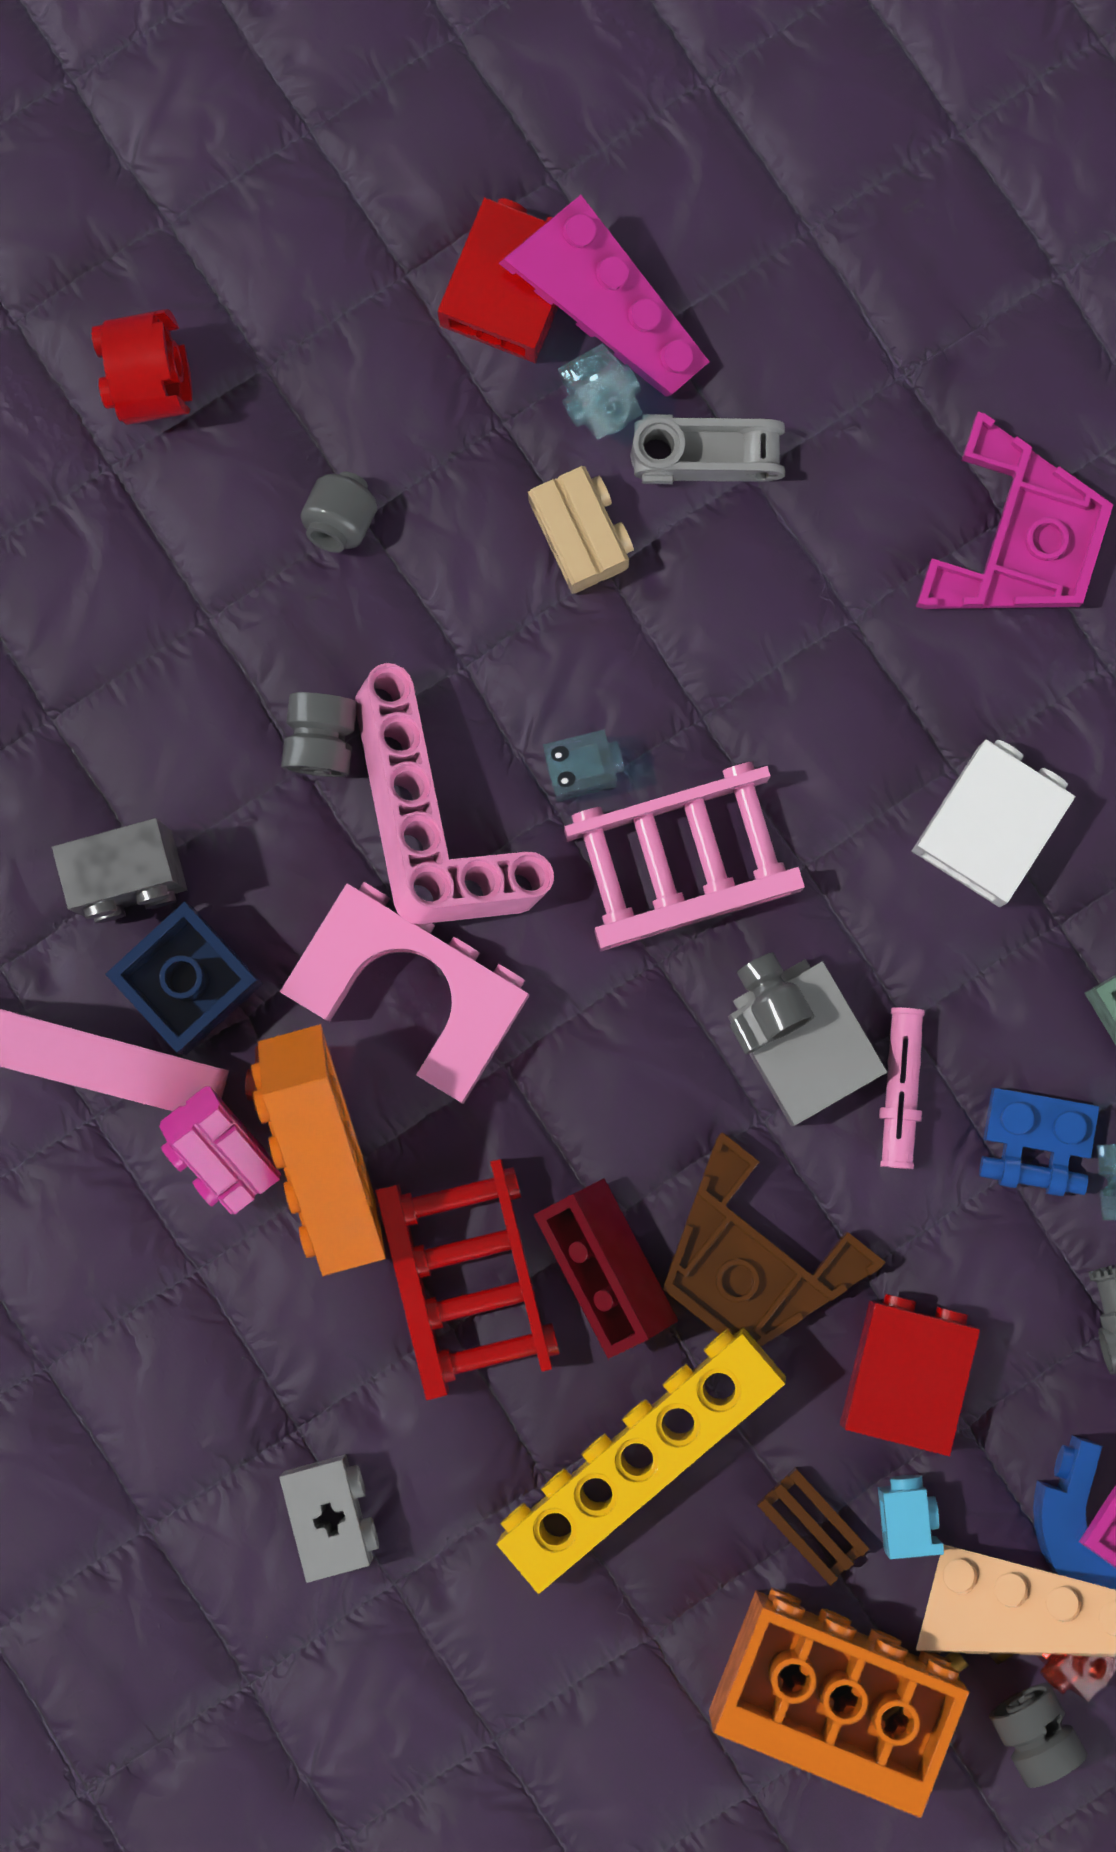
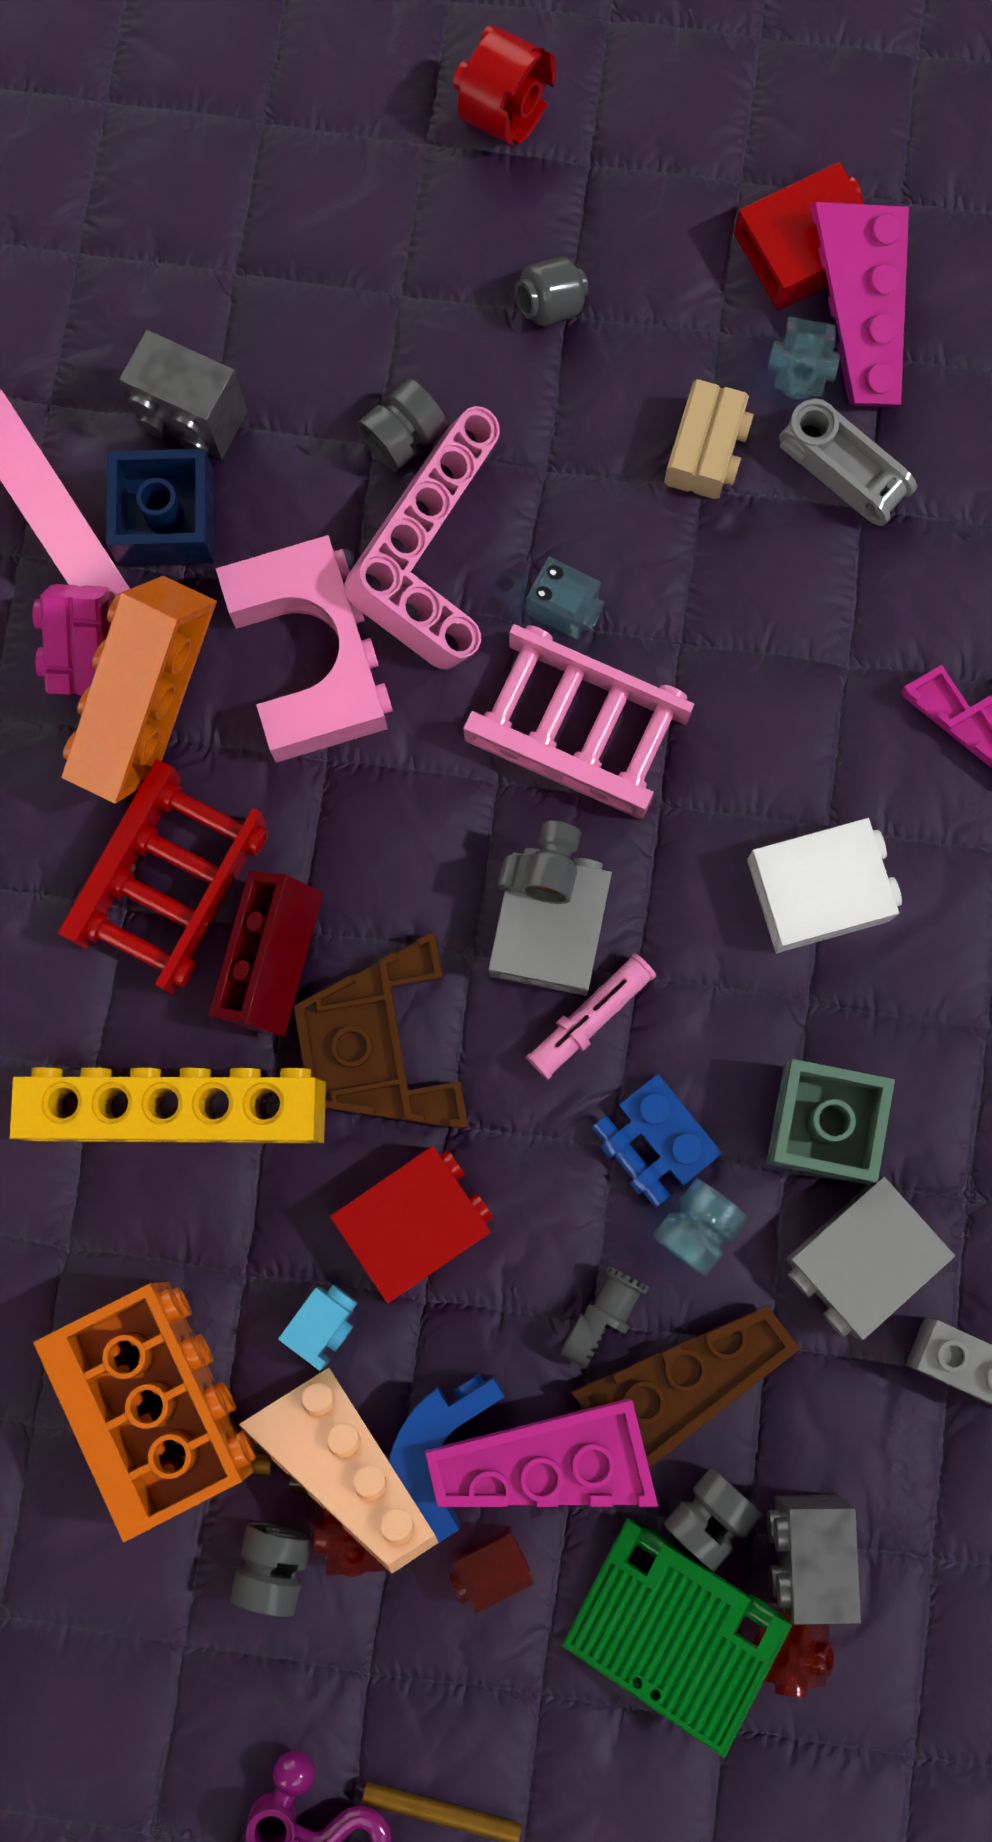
camera: 40 degrees right, 5 degrees down
reddish brown tile [756,1467,869,1586] -> none

